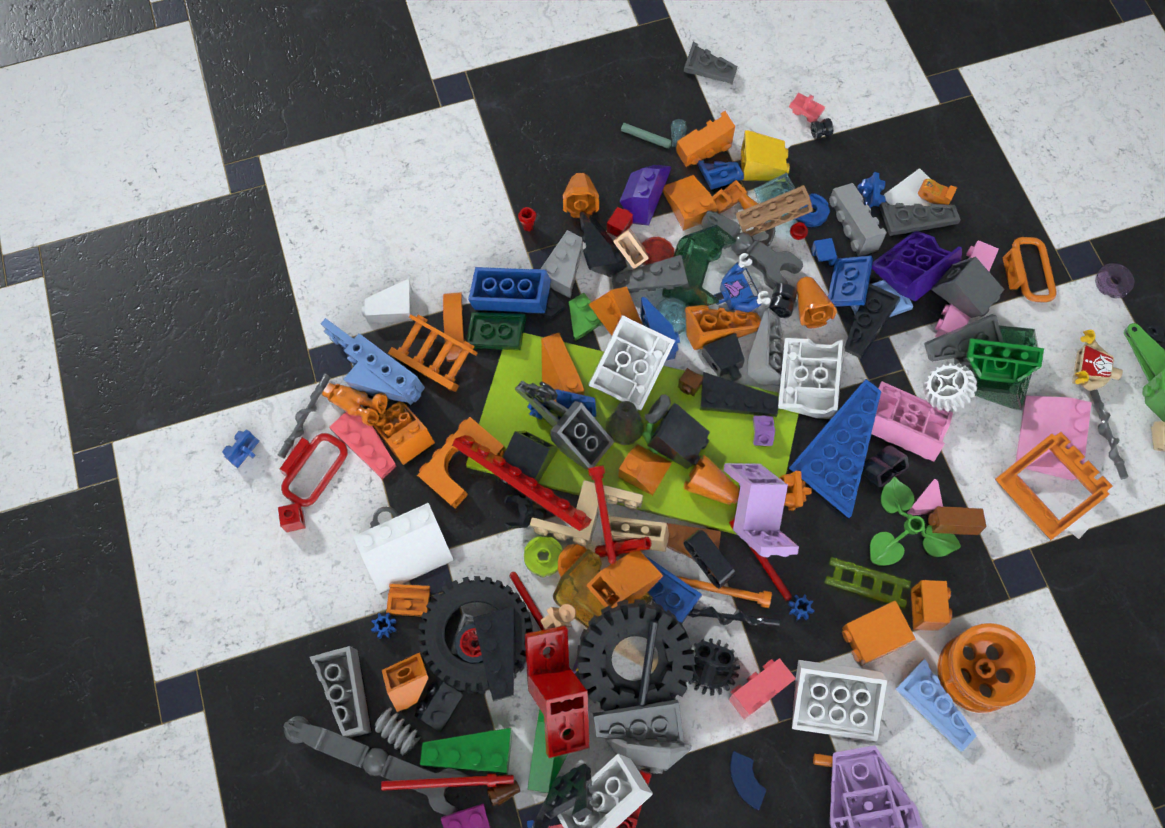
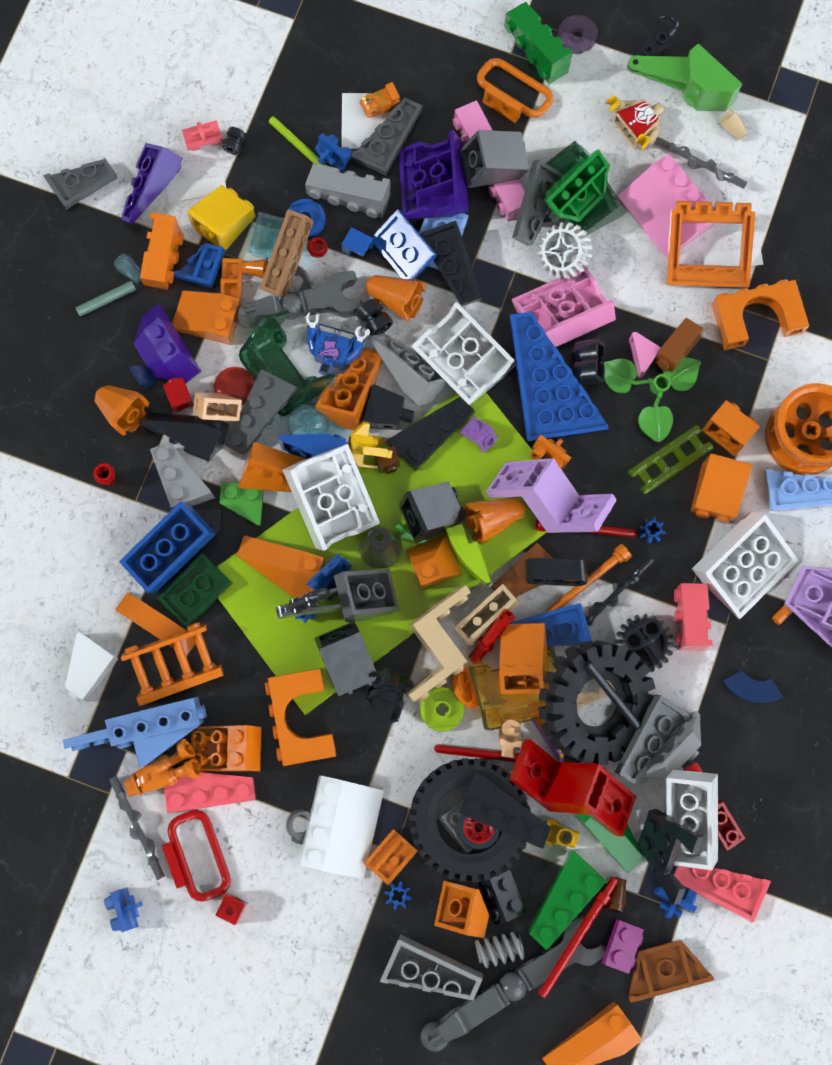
camera: 55 degrees left, 10 degrees up
red plate [452,435,592,531] -> none
red piece [588,465,616,564] -> none
dark grey piece [645,394,671,424] -> none
none -> dark purple wedge [121,143,183,224]
none -> dark blue slope [129,366,157,390]
none -> lime bar [268,116,328,166]
none -> yellow piece [348,421,392,469]
none -> lime slope [445,524,491,587]
none -> green wedge [504,1,573,84]
none -> yellow plate [545,818,580,848]
none -> orange arch [711,279,809,350]

